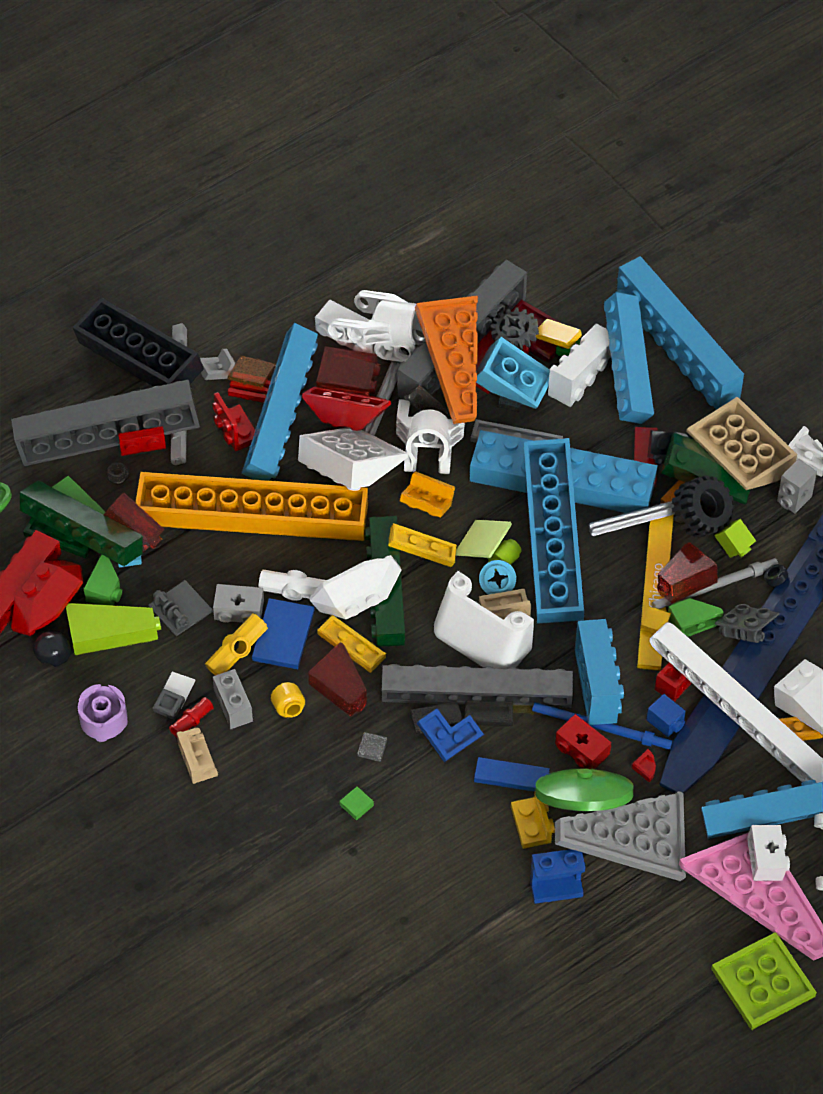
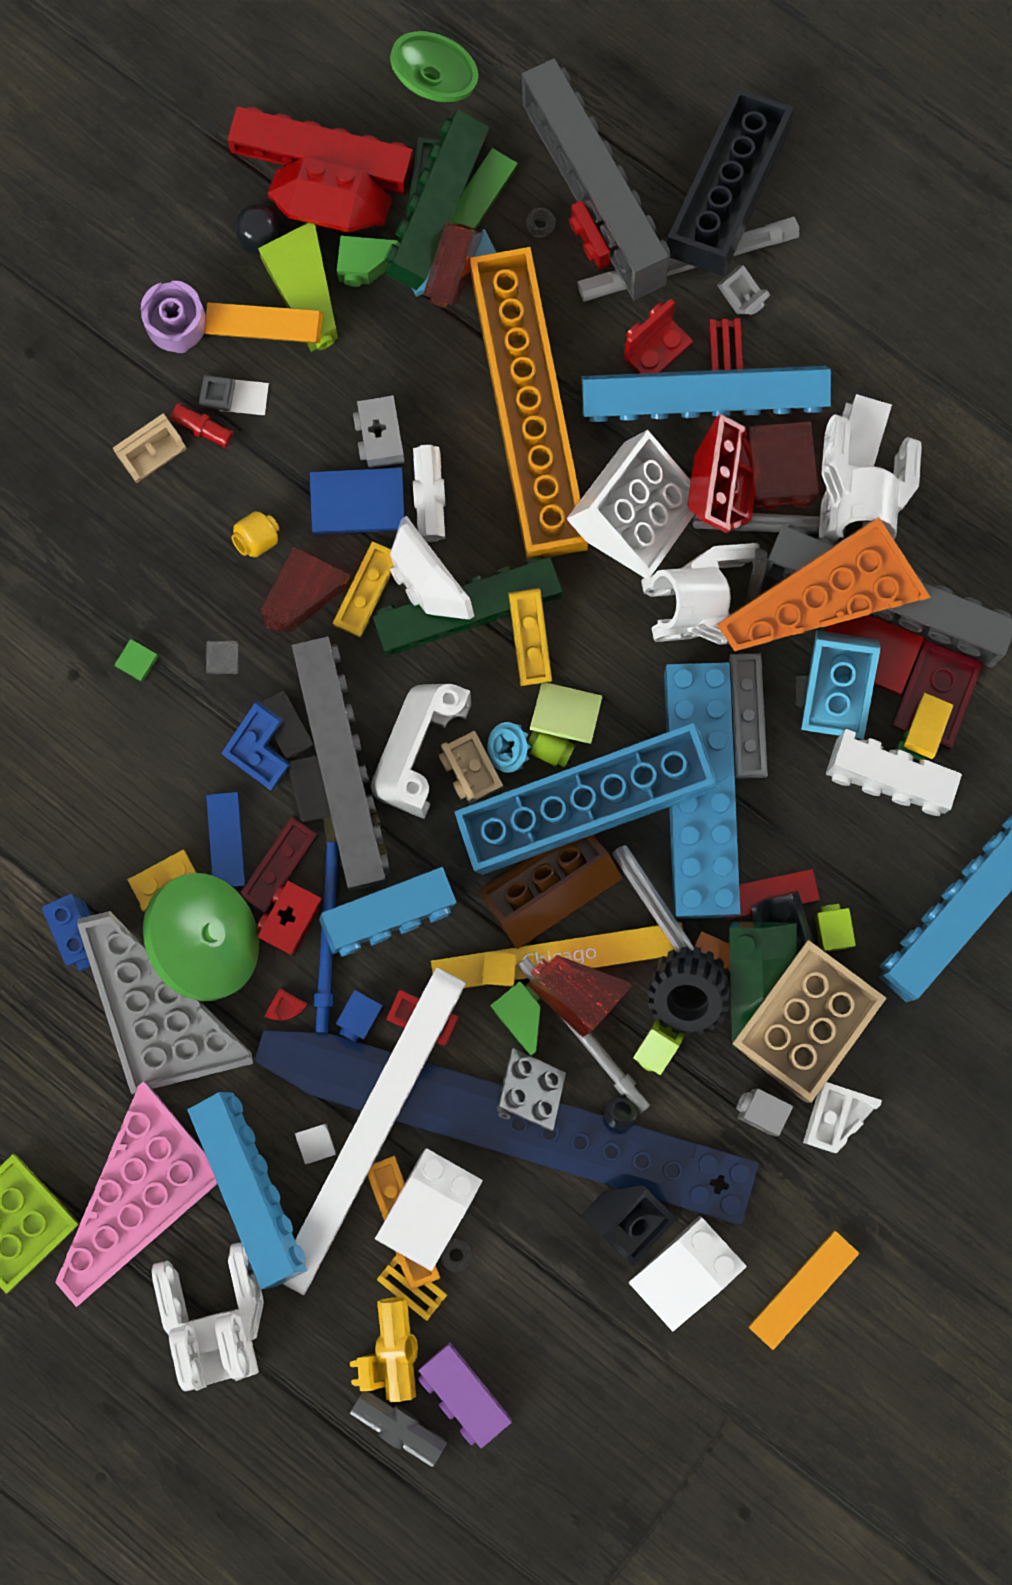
camera: 75 degrees right, 25 degrees up
dark grey hinge [148,580,213,636] -> none
yellow piece [205,613,268,676] -> none
light grey brick [213,669,253,729] -> none
clear orange piece [228,356,275,388] -> none
light orange bracket [400,471,455,518] -> none
dark grey gear [491,308,539,350] -> none
dark azure brick [604,292,654,424] -> none
white brick [747,825,790,881] -> none
none -> light orange tile [204,303,323,344]
none -> dark red tile [240,817,318,913]
none -> white slope [295,1124,336,1164]
none -> reddish brown slope [477,835,622,949]
none -> lime brick [814,904,856,952]

